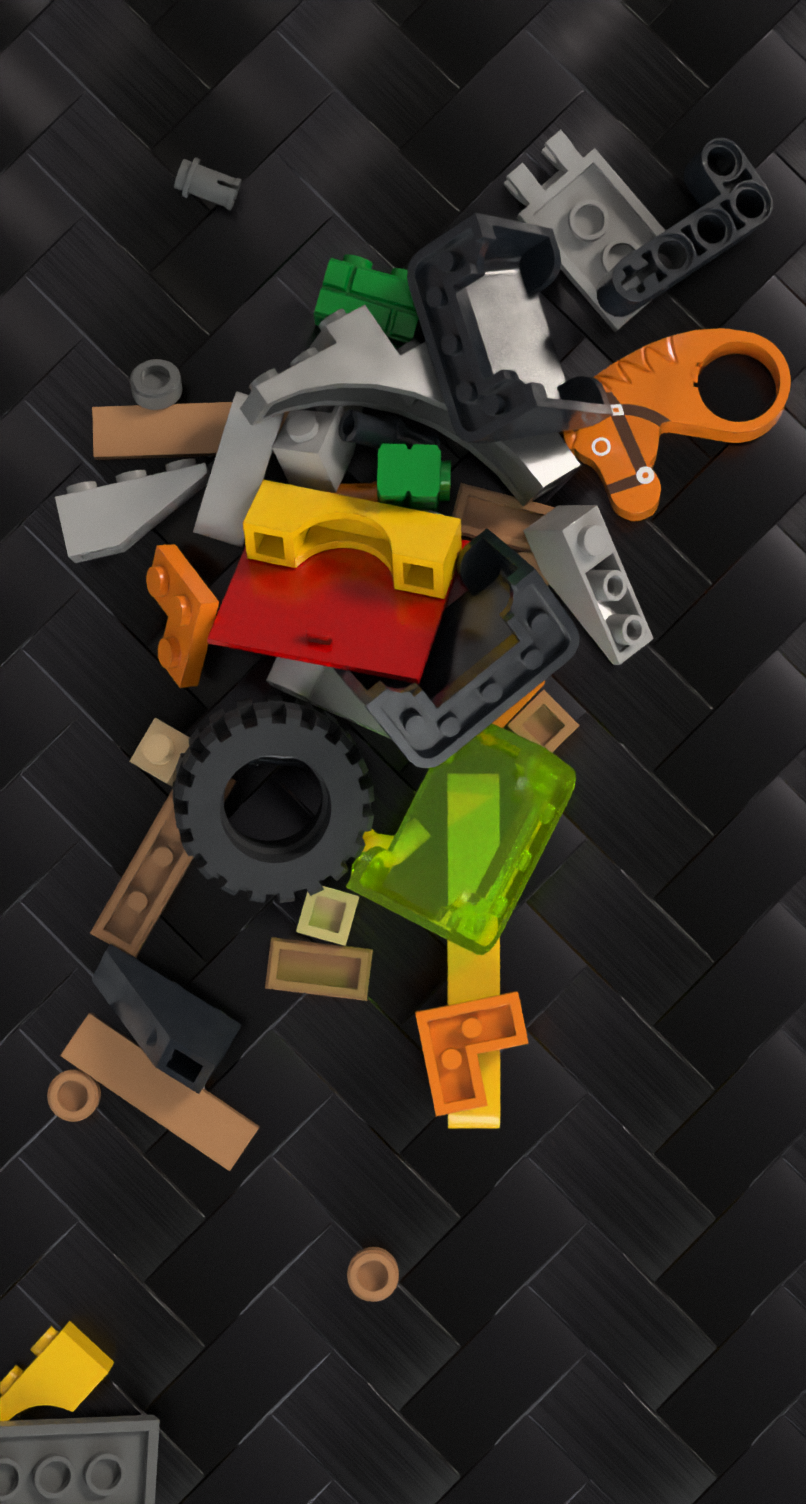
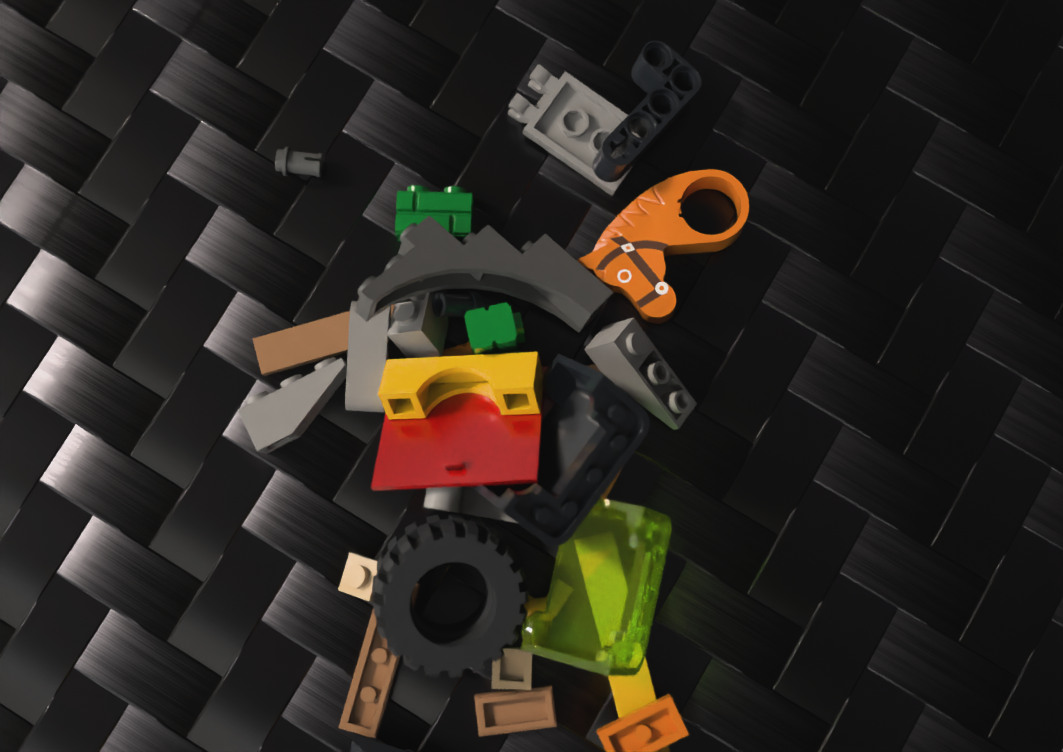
camera: 15 degrees left, 5 degrees down
dark grey tile [130,359,182,410] -> none
orange plate [146,544,219,688] -> none
black windscreen [407,213,613,444] -> none
medium nougat tile [452,483,555,554] -> none
medium nougat tile [507,690,580,762] -> none

